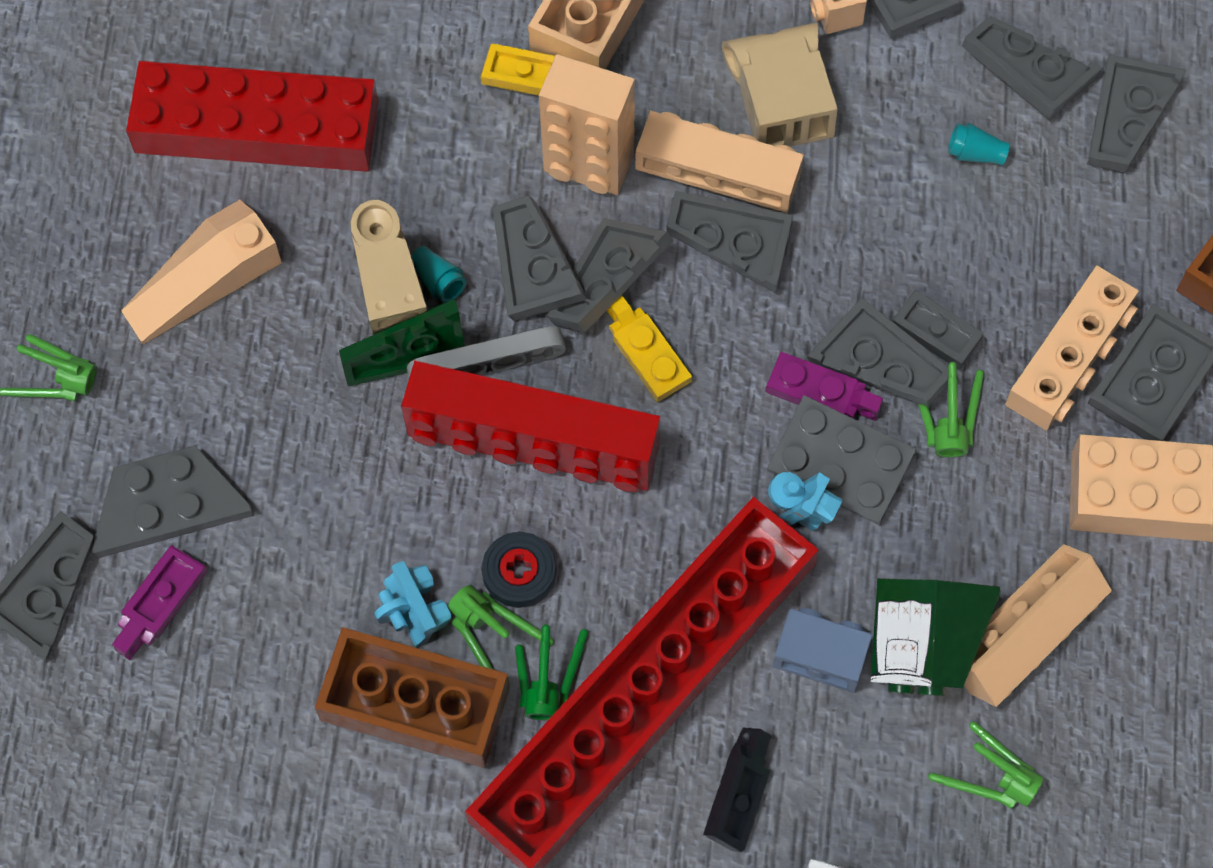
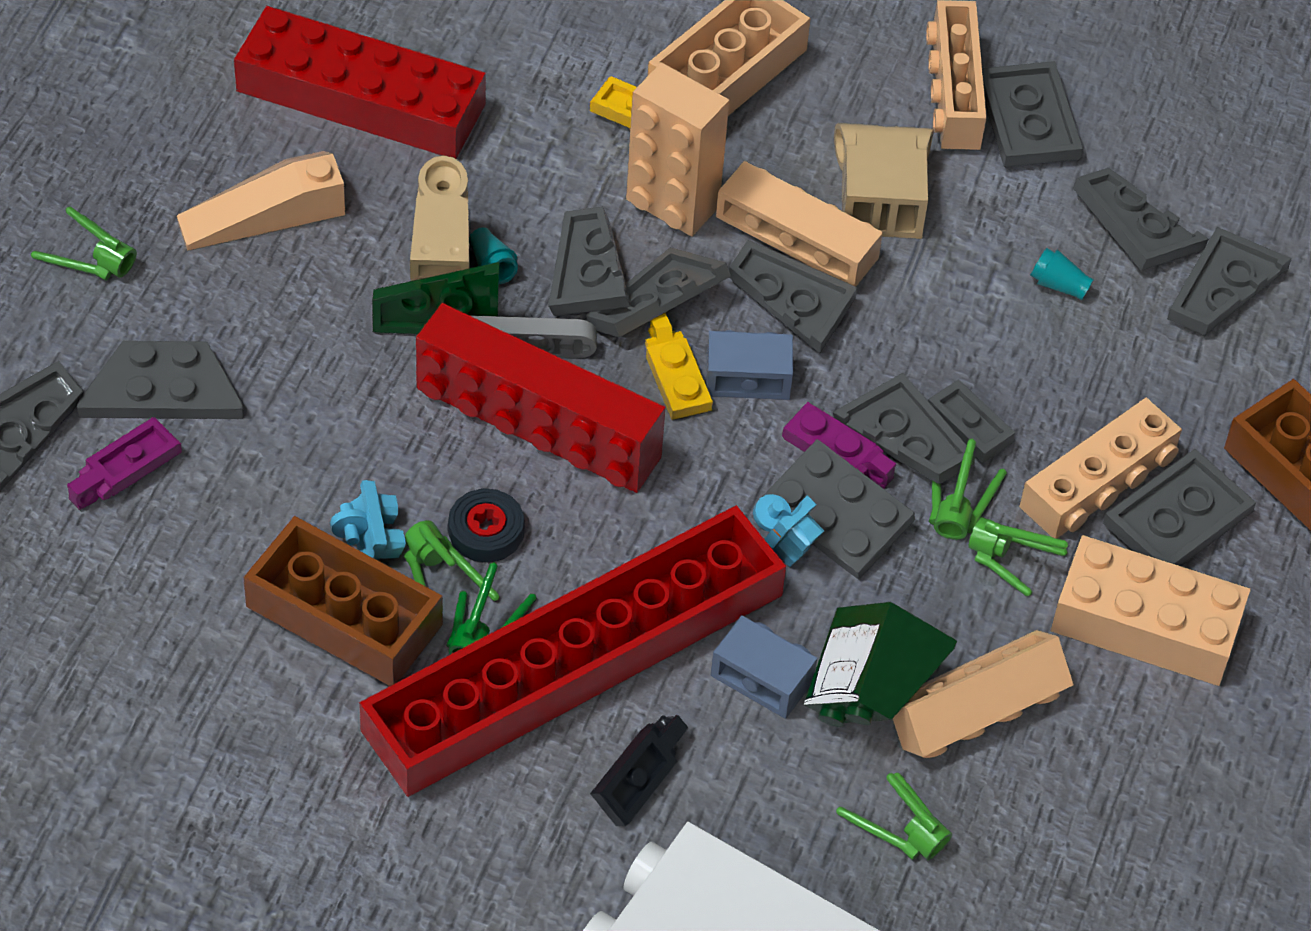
camera: 10 degrees right, 15 degrees down
none -> sand blue brick [706,330,793,400]
none -> bright green plant [968,517,1068,596]

